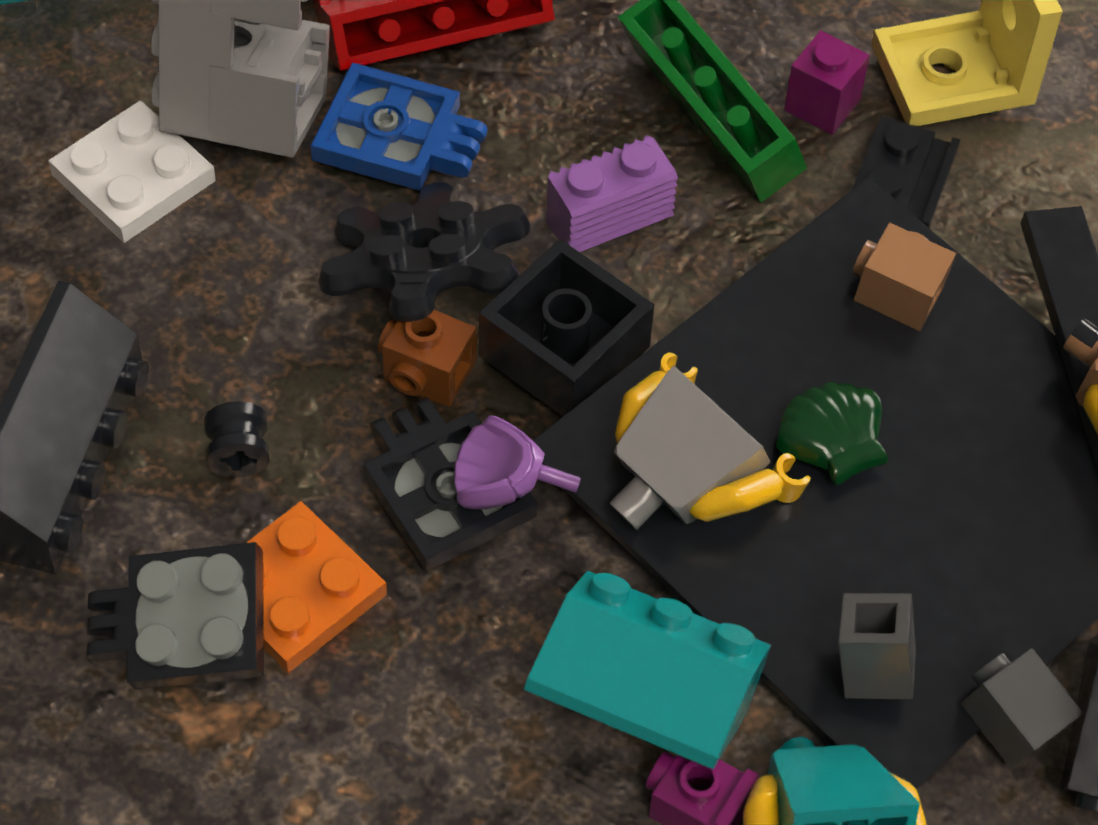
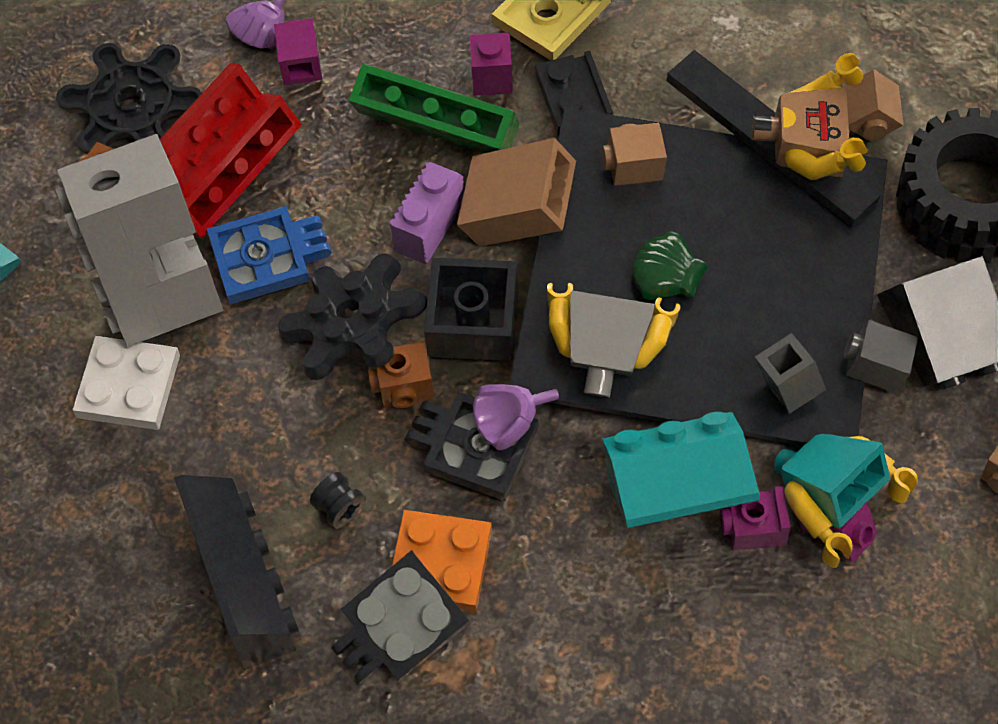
camera: 30 degrees left, 5 degrees up
none -> medium nougat brick [457,138,576,247]

